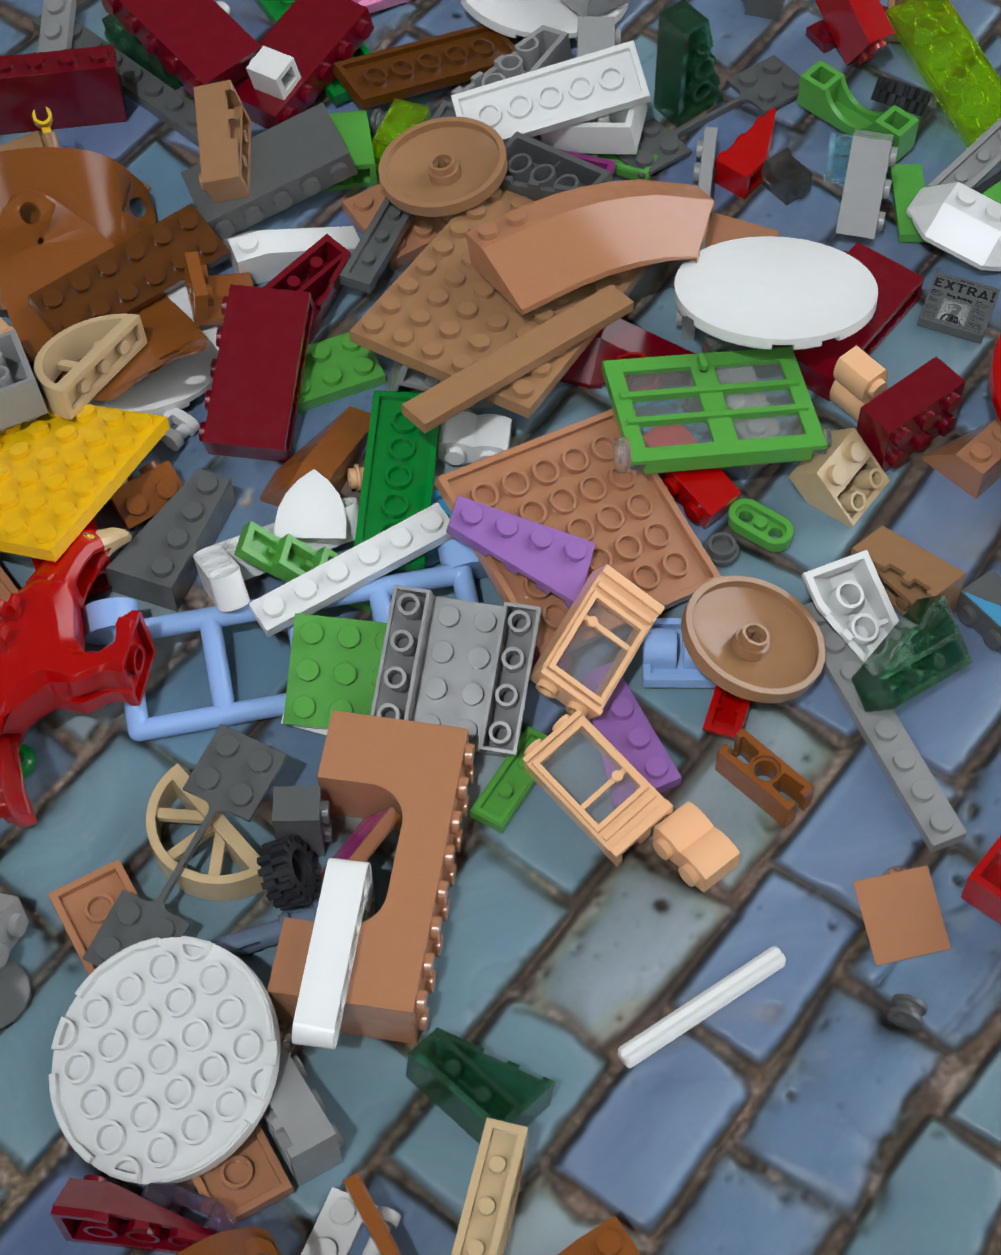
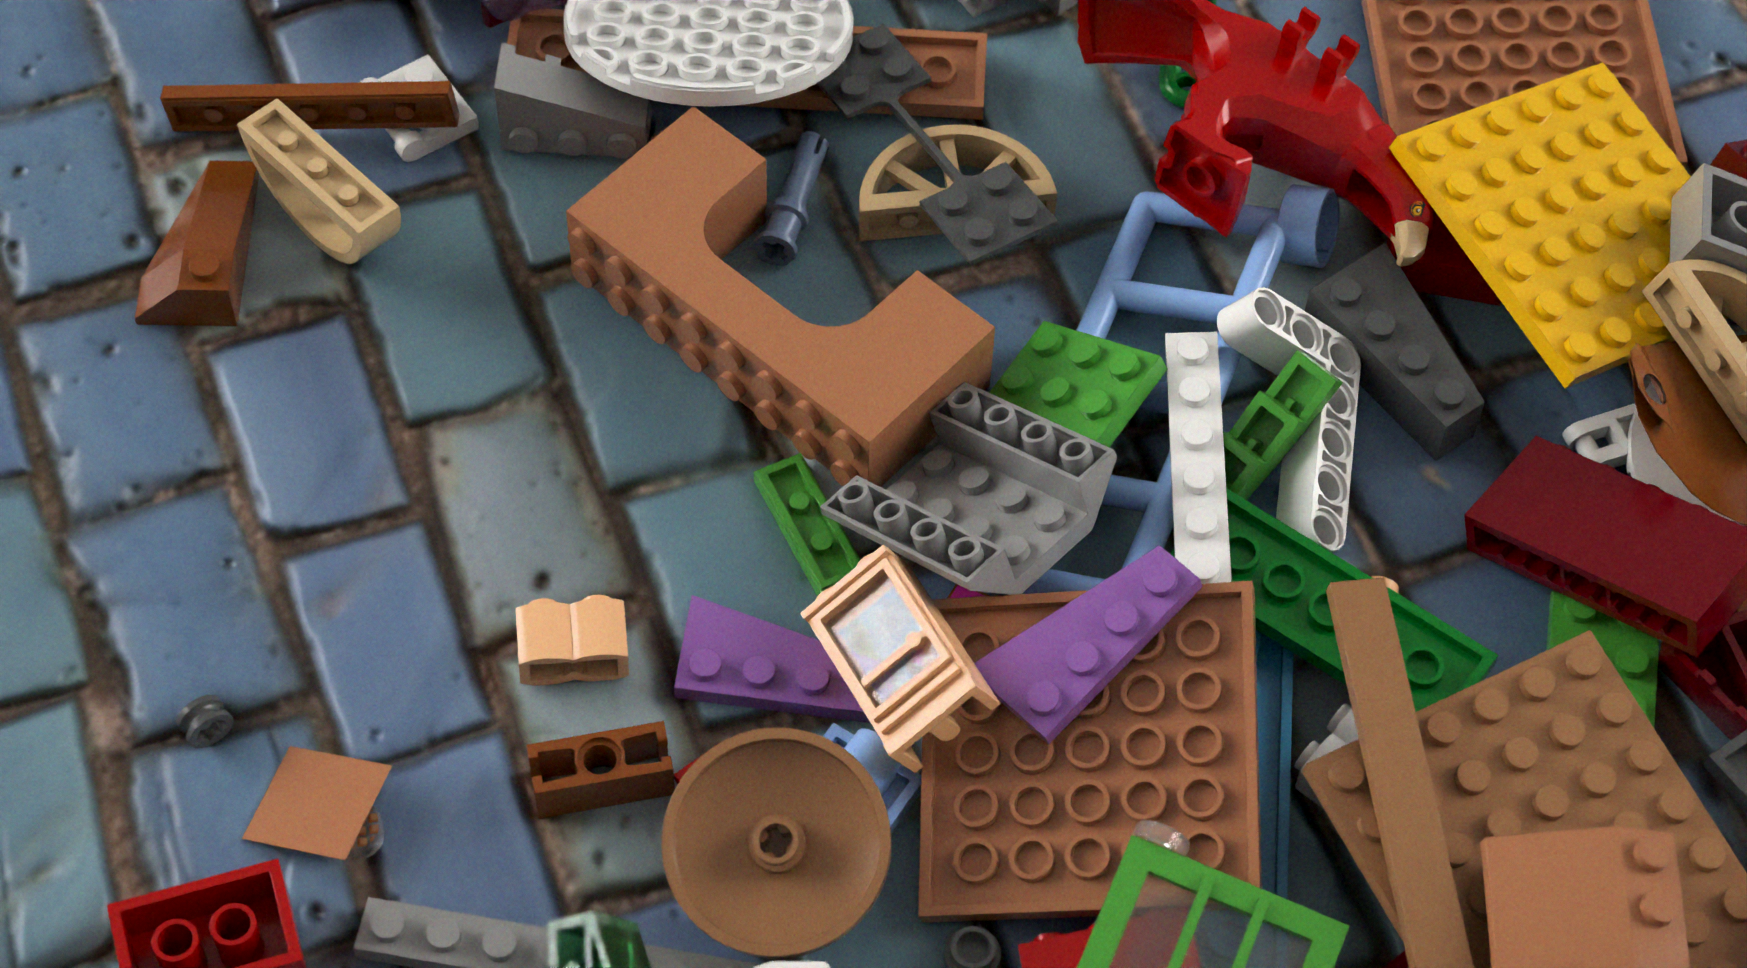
camera: 120 degrees right, 0 degrees up
dark orange bracket [107,460,183,531] -> none
black tyre [257,834,320,911] -> none
dark orange wedge [260,406,371,507] -> none
dark grey brick [272,786,333,856] -> none
white sticker [274,469,346,539] -> none
white beam [292,857,375,1050] -> none
tile [319,807,401,880] -> none
clear green wedge [405,1027,555,1144] -> none
light nougat door [522,709,673,867] -> none
white axle [617,946,786,1068] -> none

